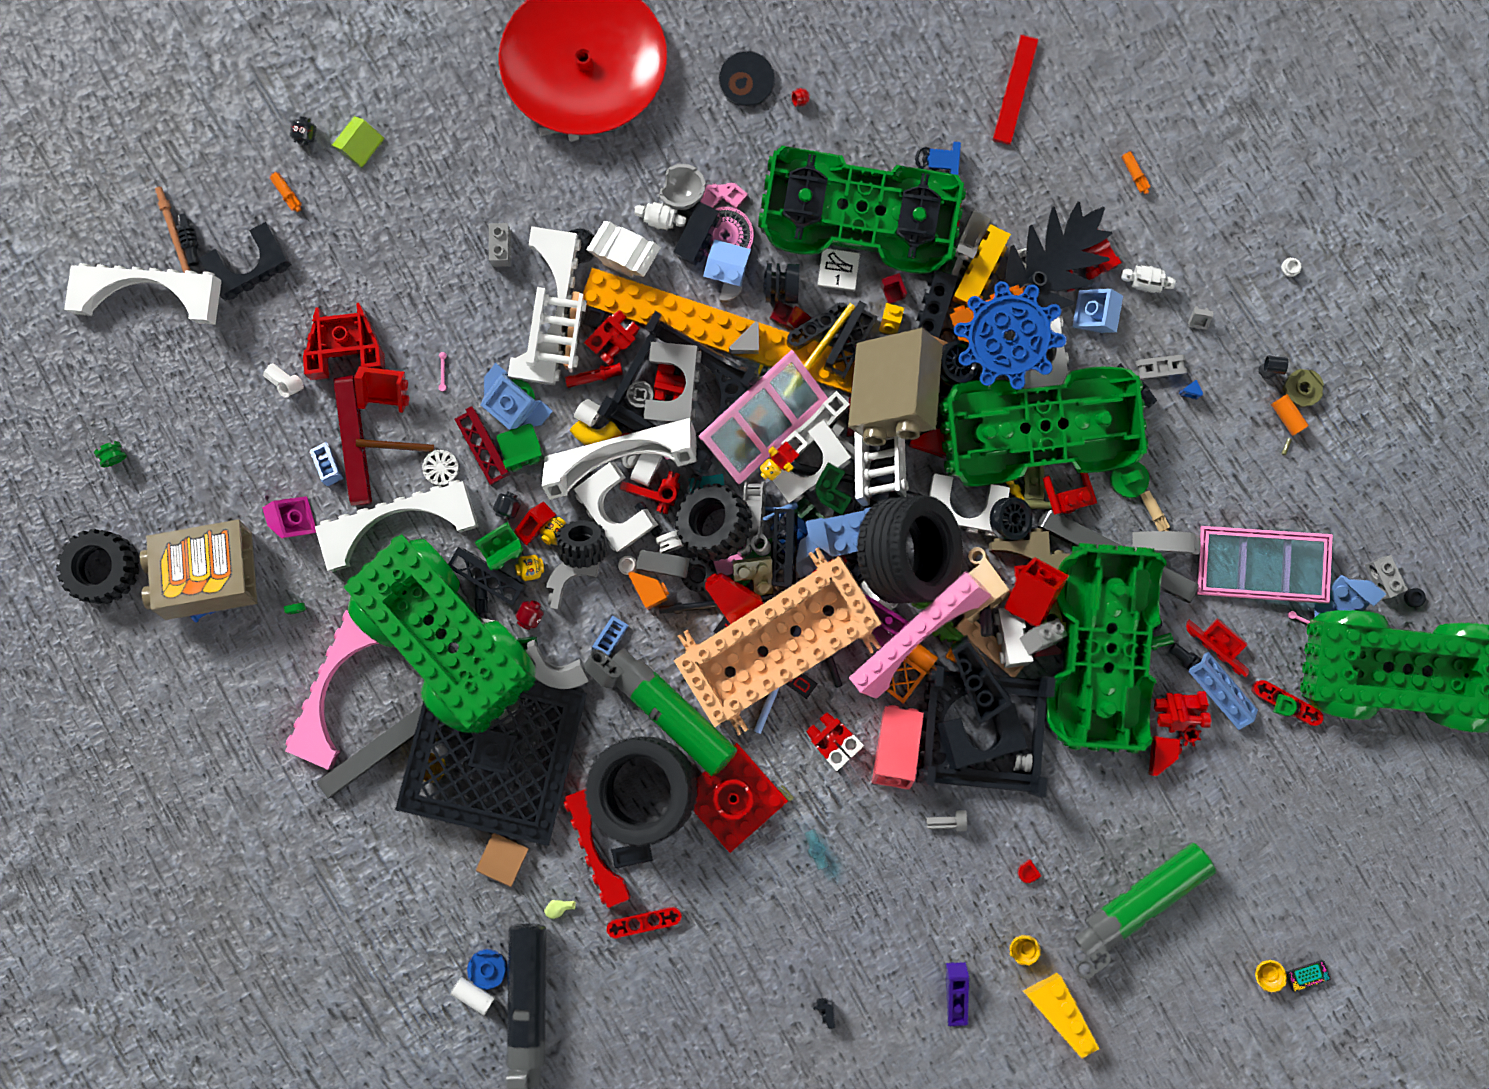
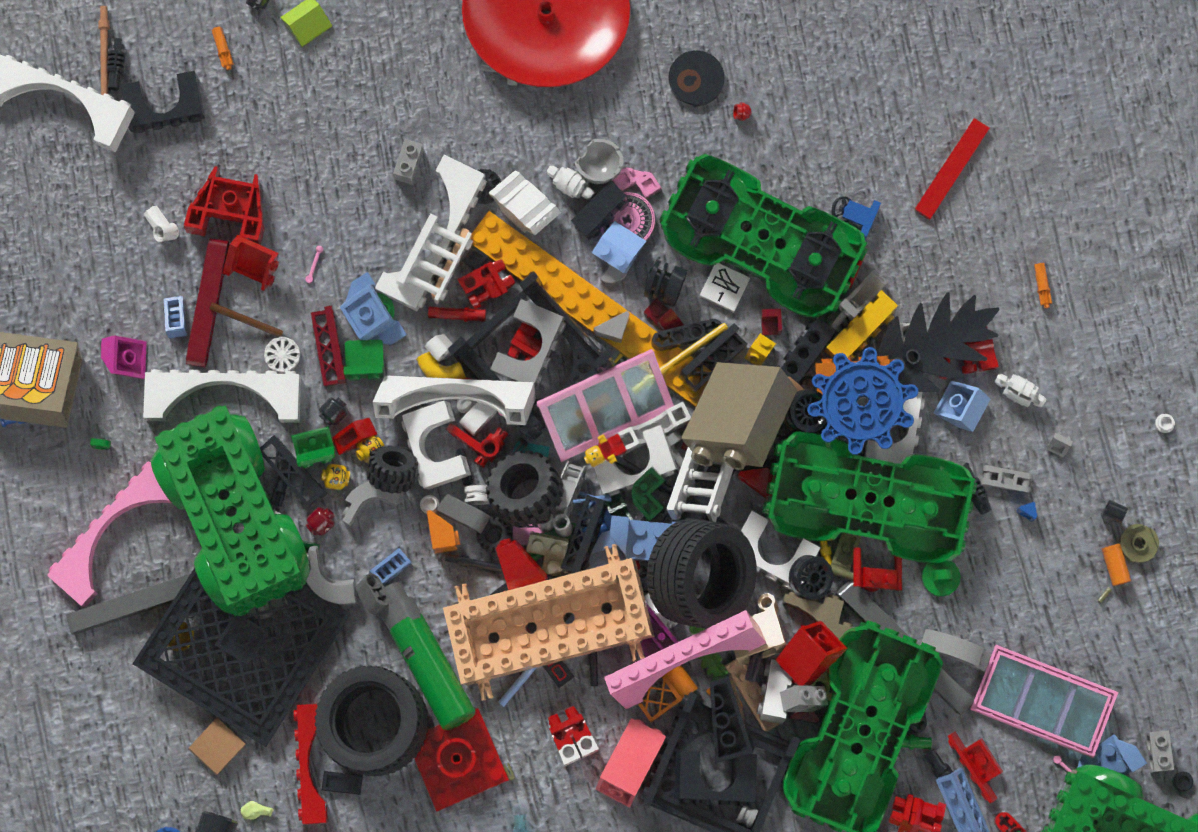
camera: 15 degrees right, 5 degrees down
light grey wheel [627,381,654,410] -> none
tan piece [1140,490,1170,531] -> none

